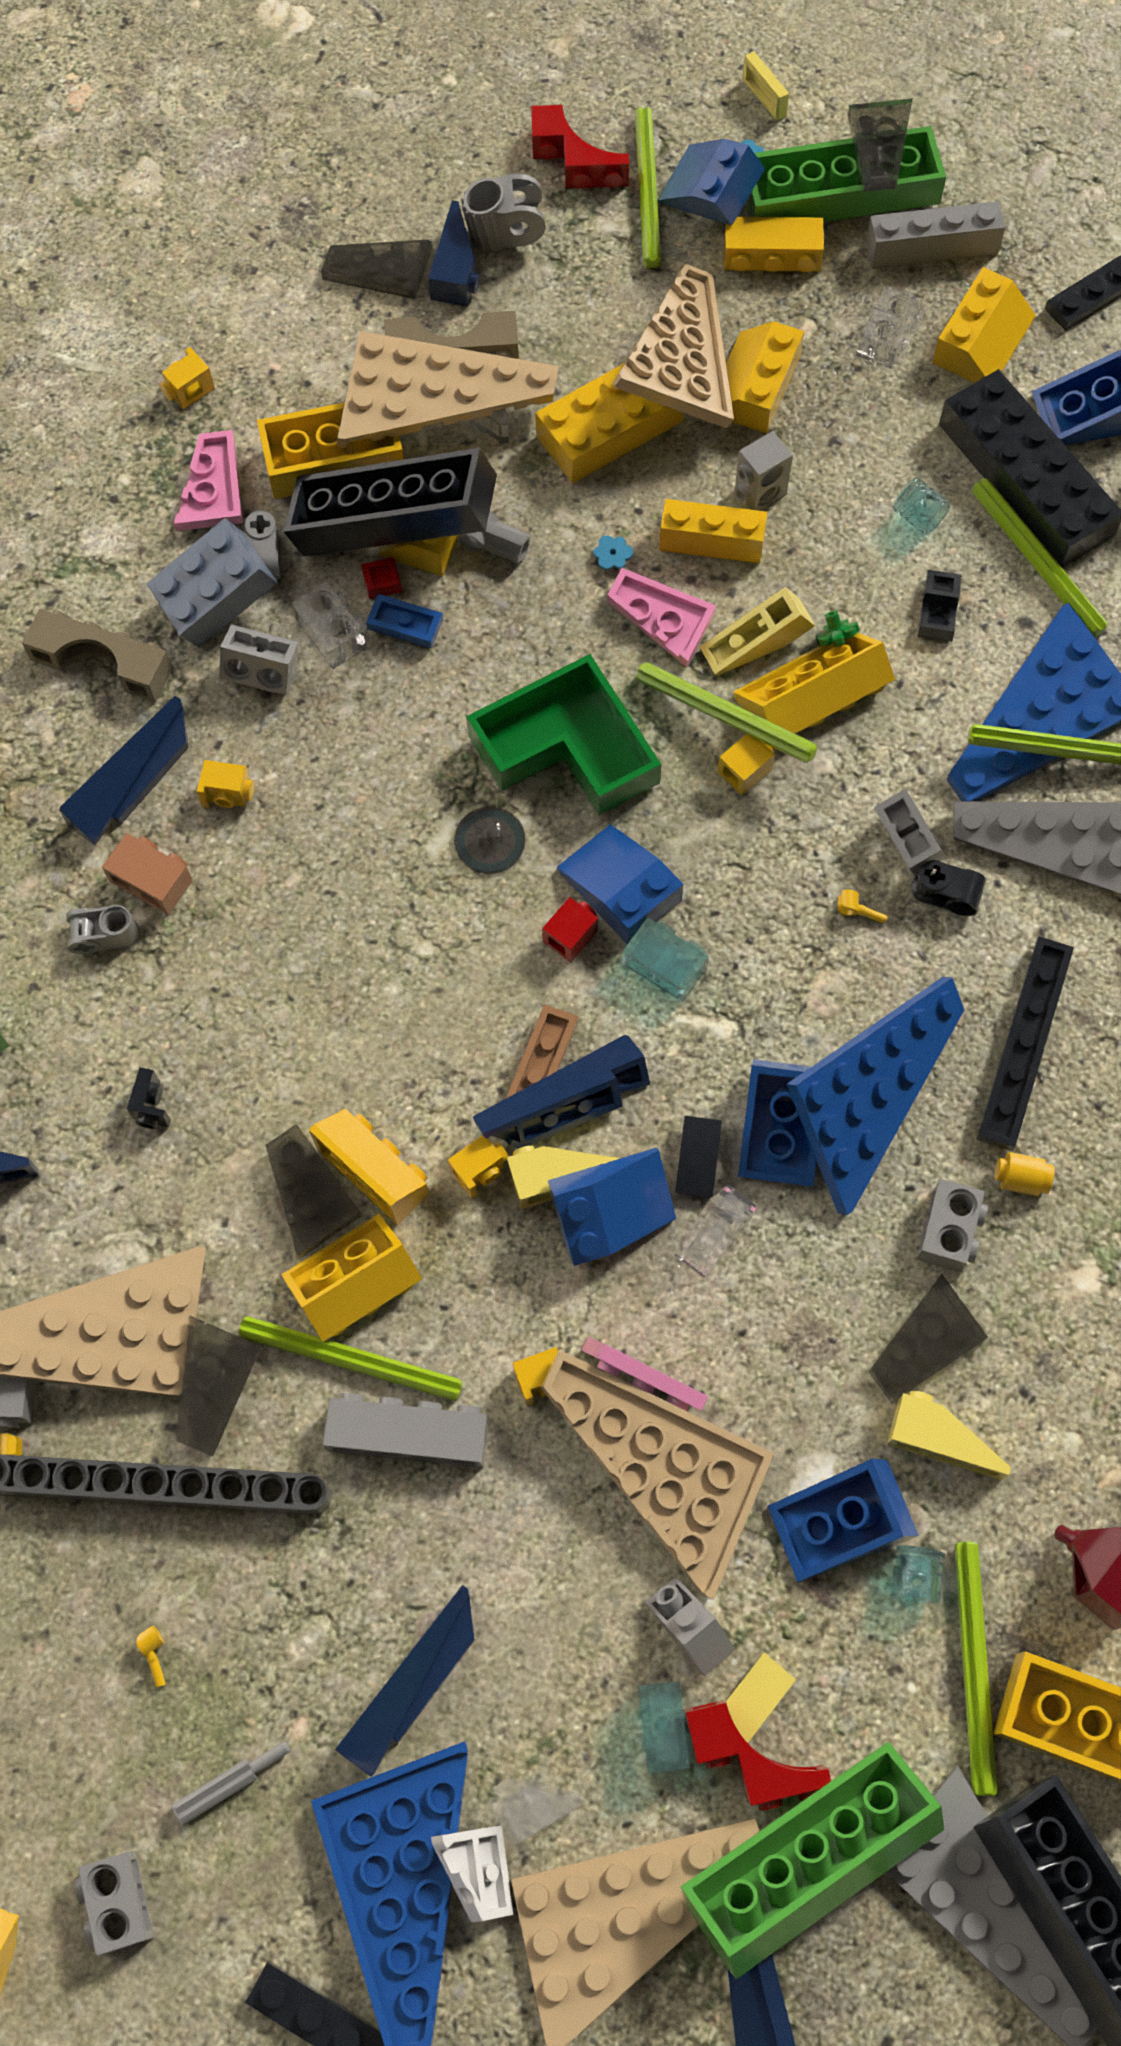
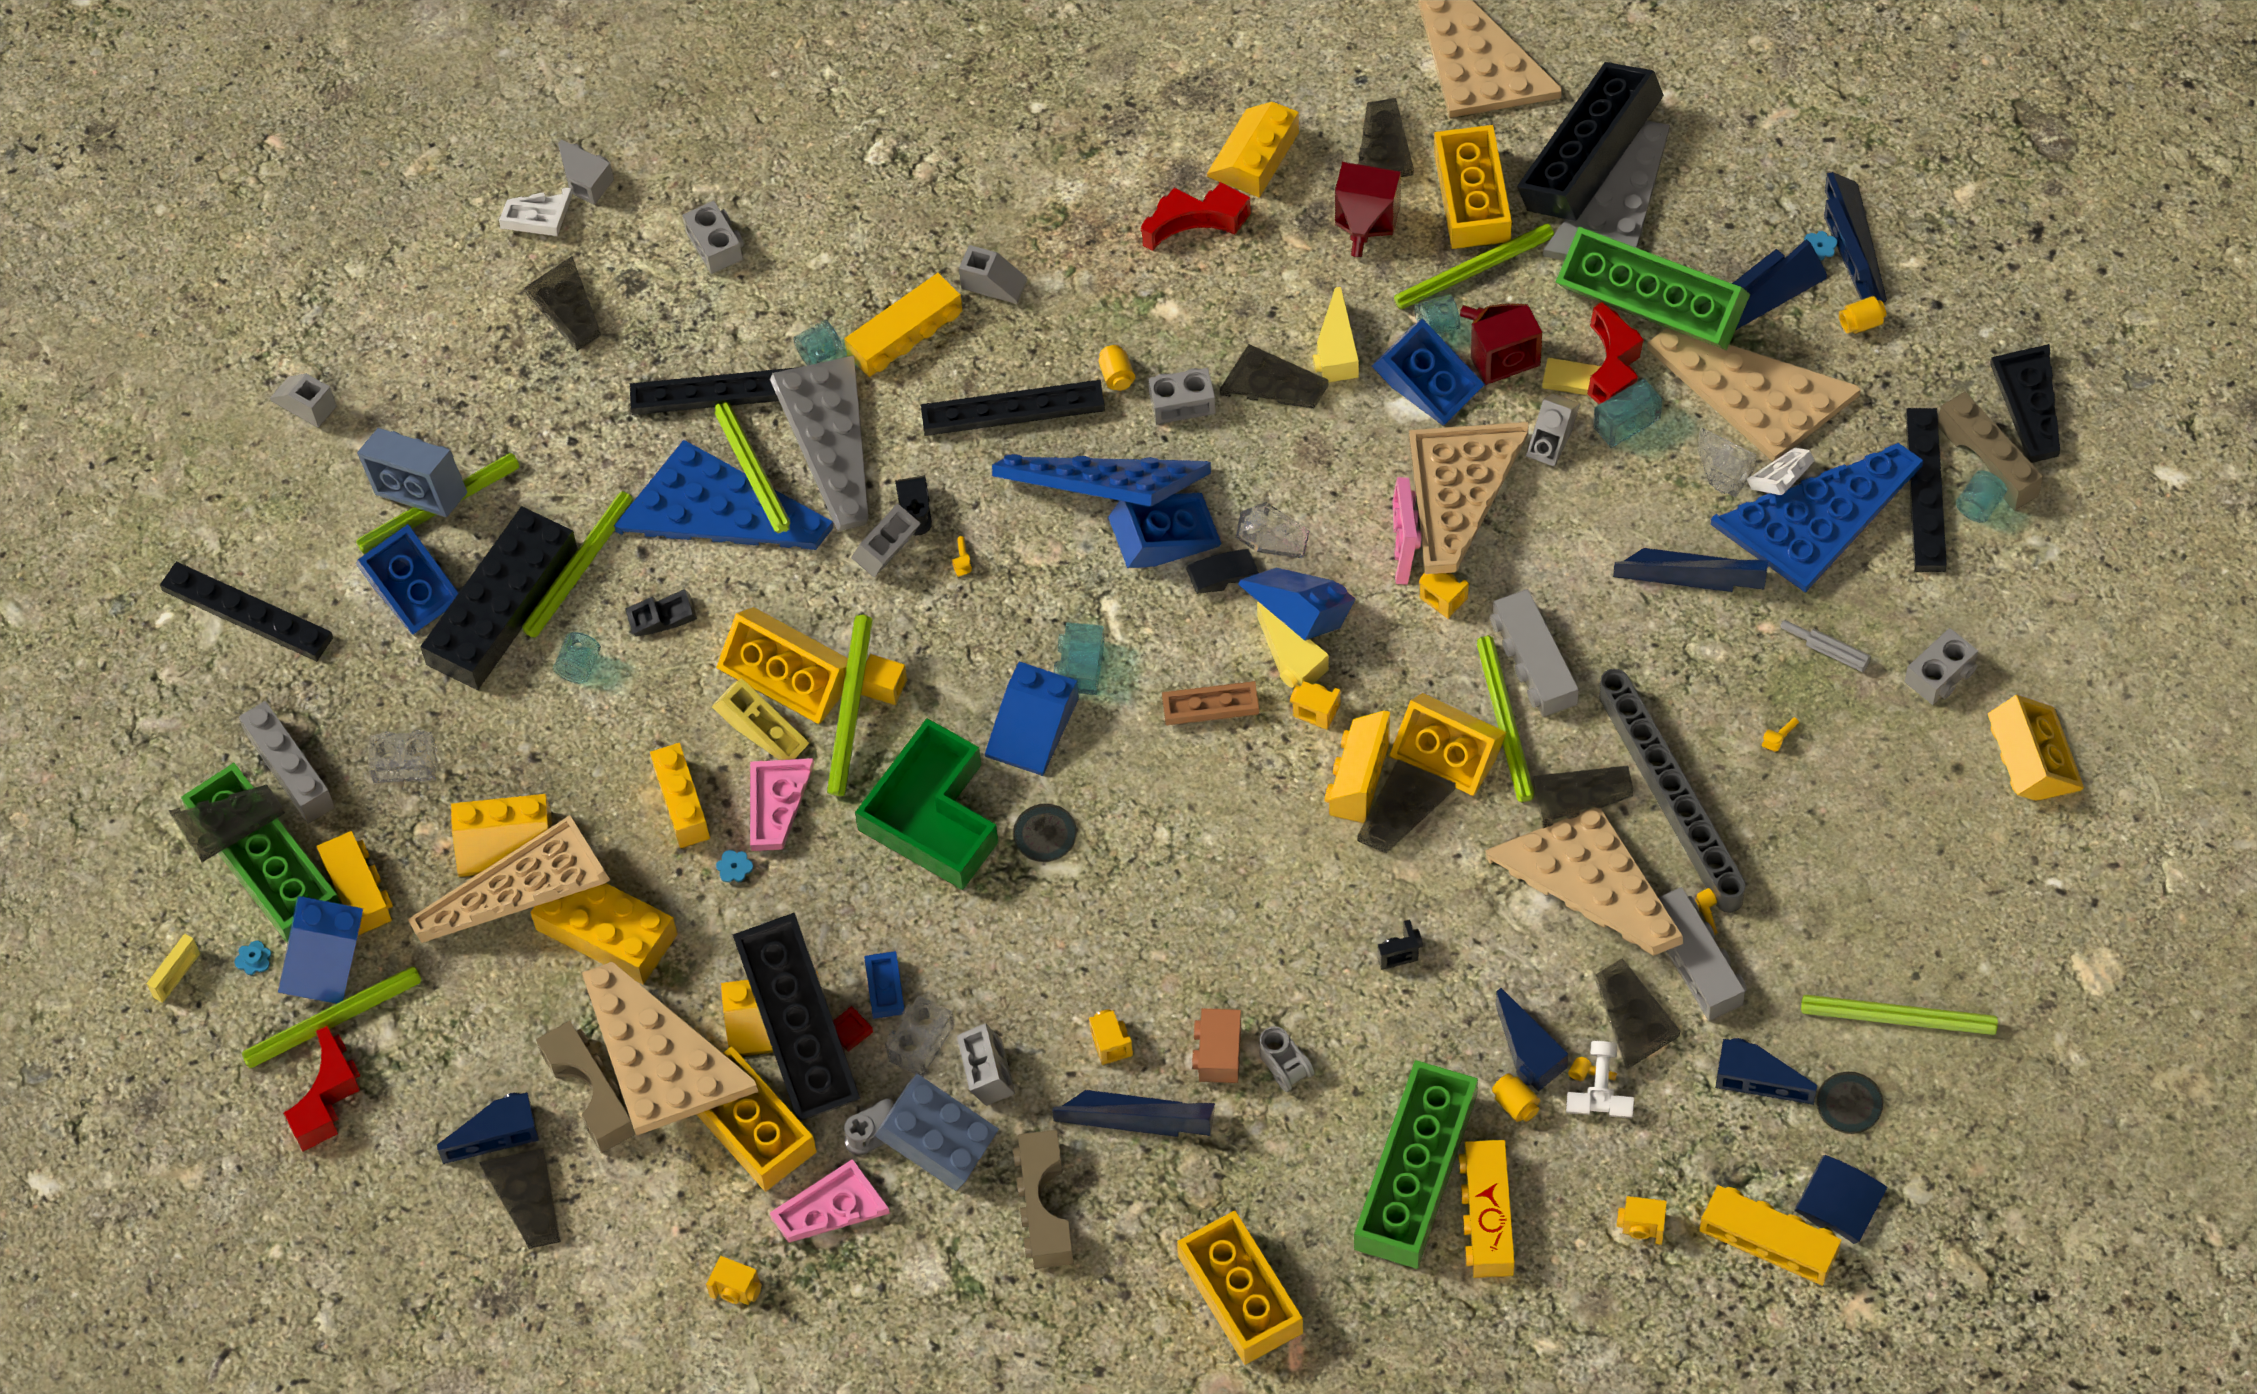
camera: 115 degrees left, 10 degrees down
light grey piece [461,174,546,253] -> none
dark blue wedge [473,1035,650,1149] -> none
red brick [542,897,598,963] -> none
light grey brick [734,431,793,511] -> none
green plant [815,610,860,647] -> none
yellow slope [932,267,1036,383] -> none
none -> dark red piece [1460,303,1543,385]

